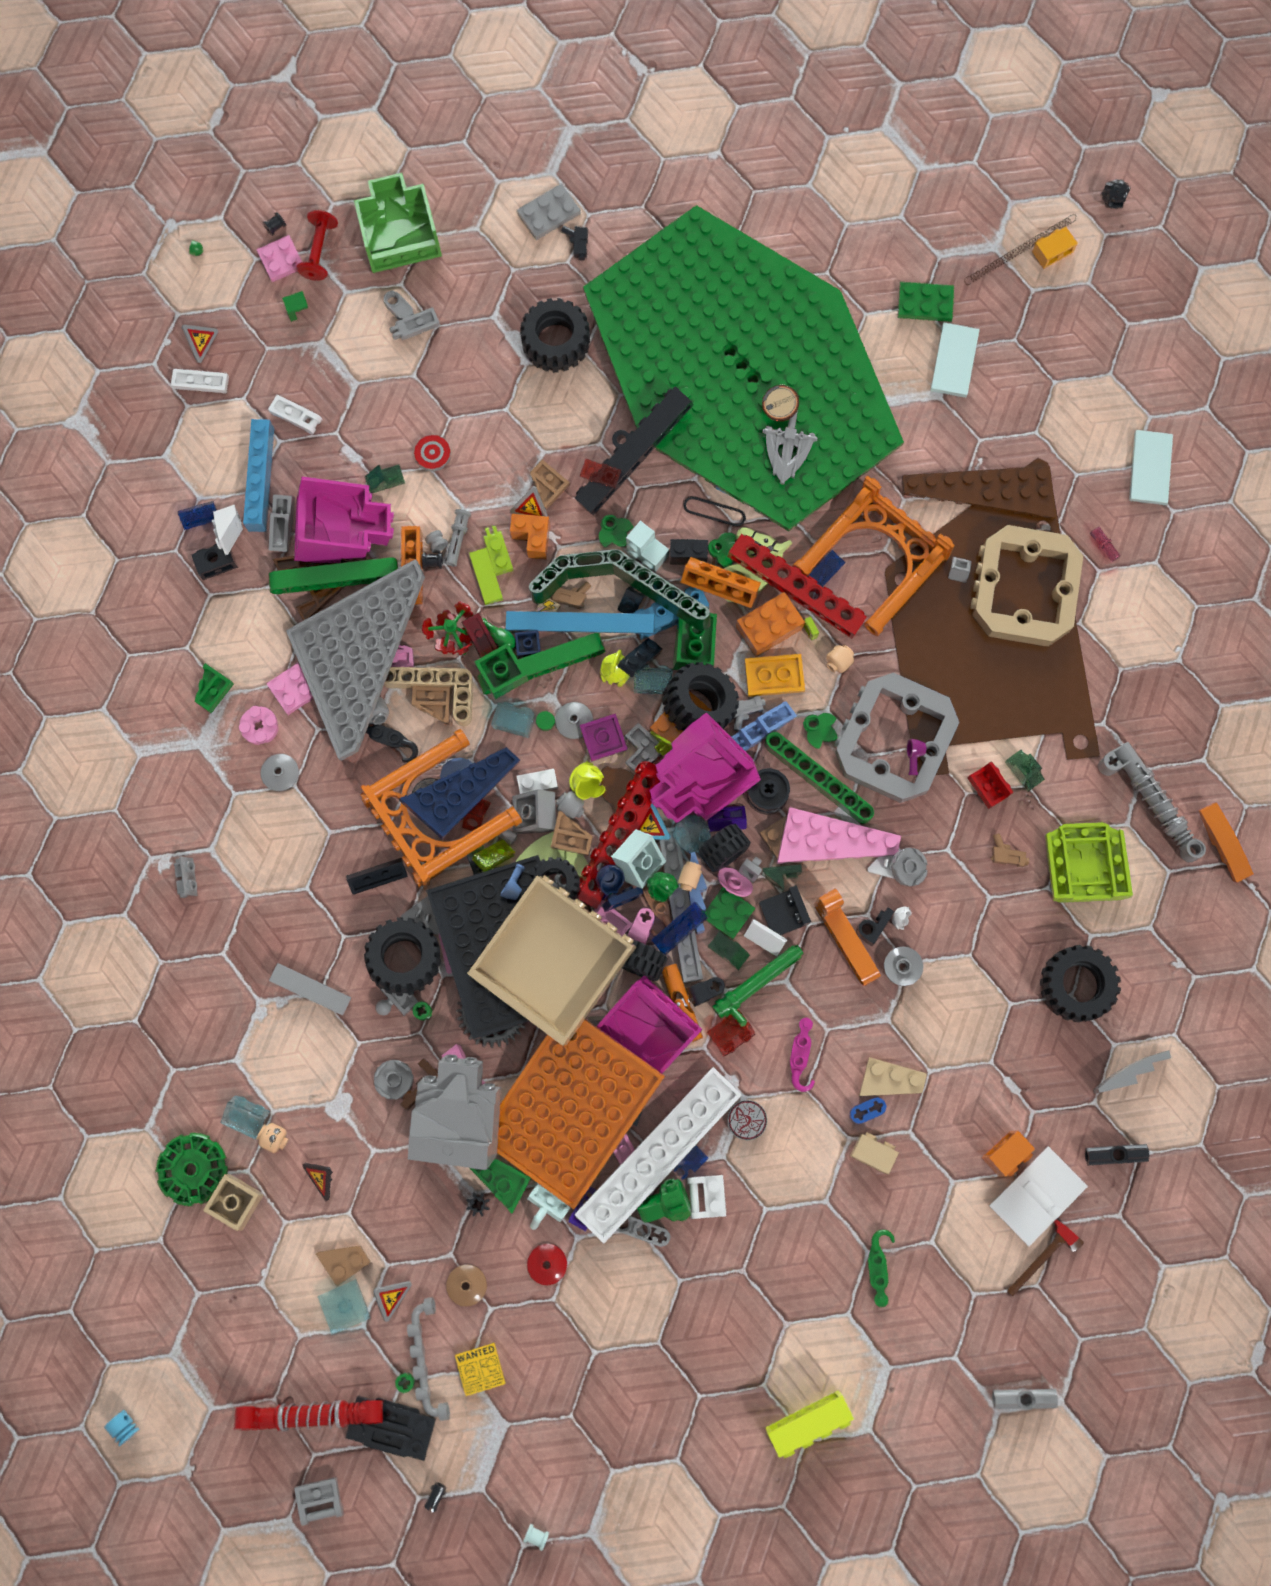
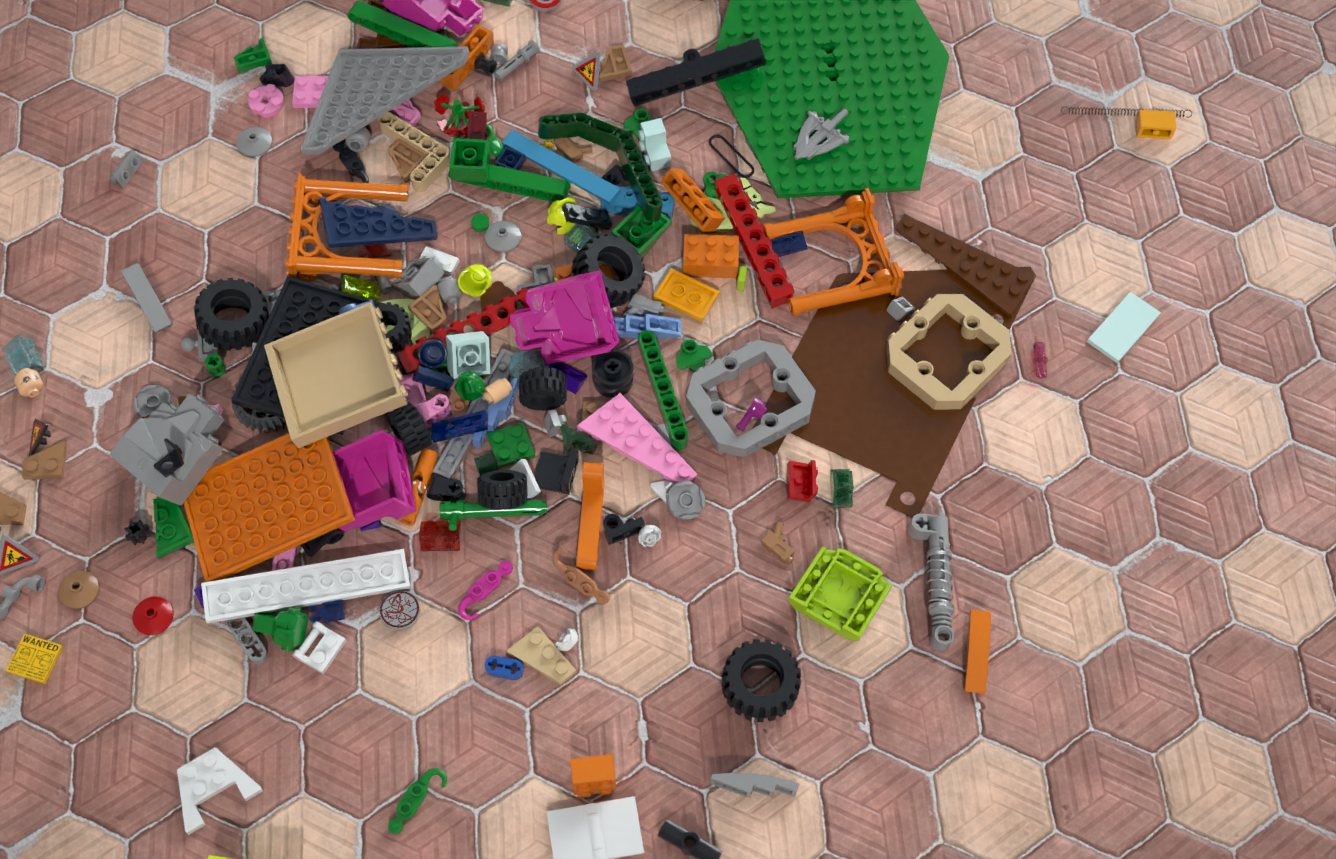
camera: 30 degrees right, 15 degrees down
black plate [346,858,408,895] -> none
lime tile [469,547,503,605] -> none
lime hinge [483,525,514,576] -> none
clear light blue brick [491,702,536,738] -> none
orange brick [510,514,550,560] -> none
light aqua plate [527,1184,571,1230] -> none
clear red slope [579,459,621,488] -> none
magenta plate [579,713,628,762] -> none
piece [638,804,671,840] -> none
black brick [670,539,708,565] -> none
bright pink dish [717,867,753,897] -> none
piece [762,385,799,421] -> none
light nougat head [826,645,854,673] -> none
tan brick [850,1132,899,1175] -> none
light grey dish [884,947,923,986] -> none
green plate [898,282,954,322] -> none
light aqua tile [930,323,979,398] -> none
black piece [1101,179,1130,209] -> none
none -> medium nougat wing [22,441,67,480]
none -> black bracket [154,438,184,477]
none -> white wing [177,747,263,835]
none -> black piece [259,63,295,87]
none -> black tyre [477,470,528,510]
none -> nougat piece [552,548,610,605]
none -> white plate [555,628,578,651]

